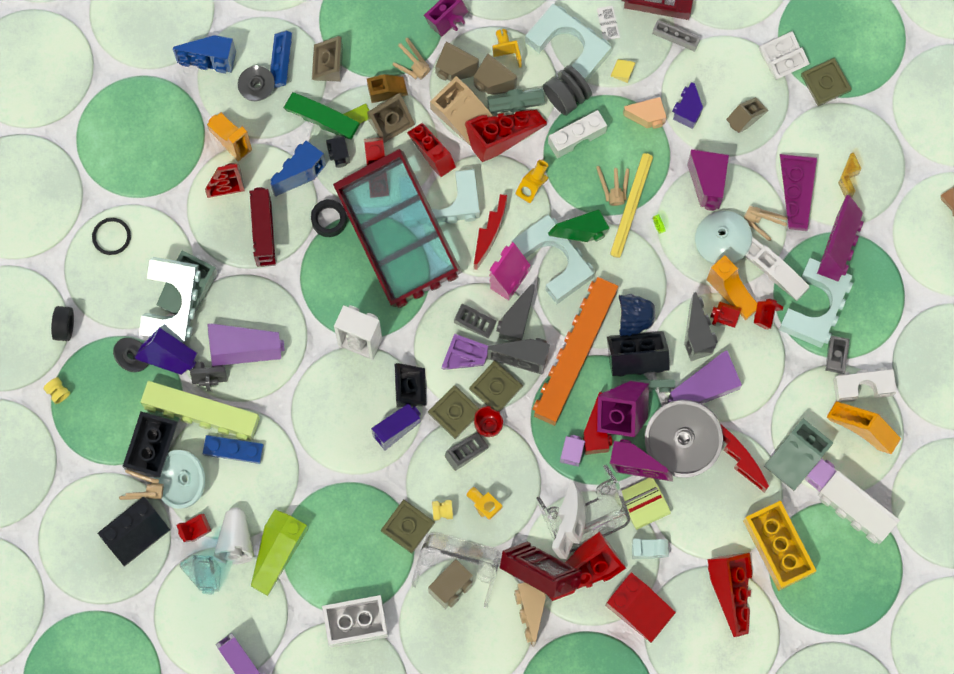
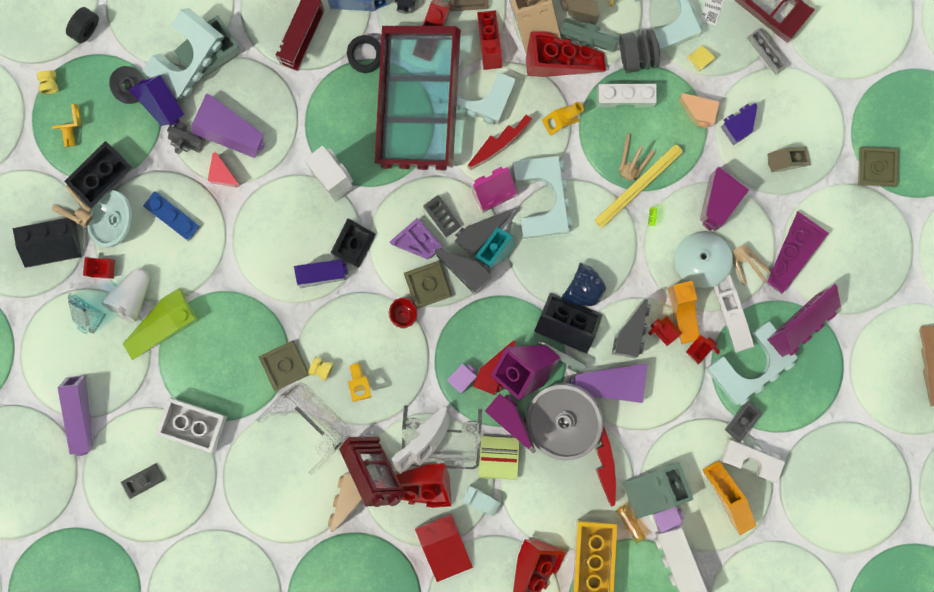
camera: 30 degrees right, 10 degrees up
yellowish green brick [140,381,260,441] -> none
olive tile [428,385,479,439] -> none
dark tan brick [428,559,473,609] -> none
dark grey slope [445,432,489,471] -> none
orange brick [532,277,619,426] -> none
green slope [548,209,610,242] -> none
white slope [758,31,810,80] -> none
clear yellow slope [838,153,861,197] -> none
none -> yellow bracket [52,104,82,147]
none -> coral slope [208,152,240,188]
none -> teal slope [475,227,516,268]
none -> clear yellow pin [615,504,646,544]

